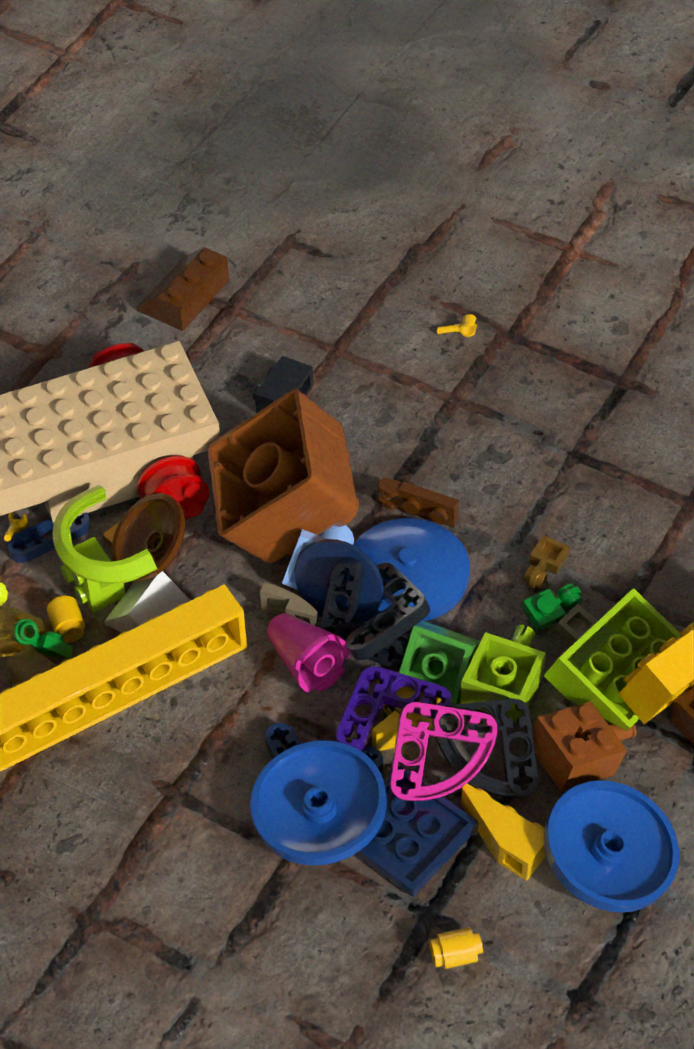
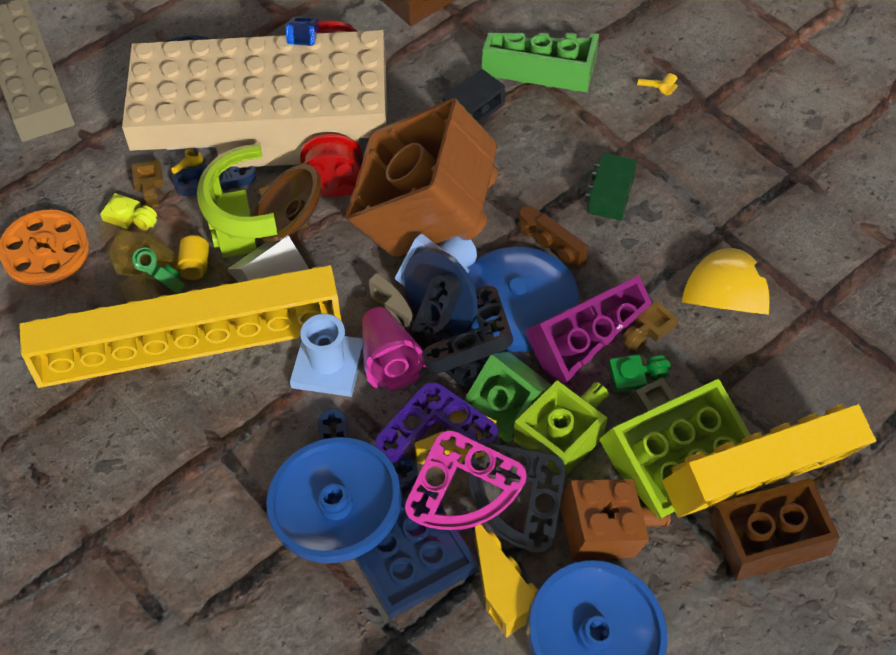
camera: 20 degrees right, 5 degrees up
none -> clear blue slope [286,17,320,46]
none -> light blue plant [290,314,363,397]
none -> bright green wedge [482,33,599,92]
none -> magenta wedge [524,276,652,385]
none -> dark green brick [585,153,637,221]
none -> yellow brick [682,248,769,315]

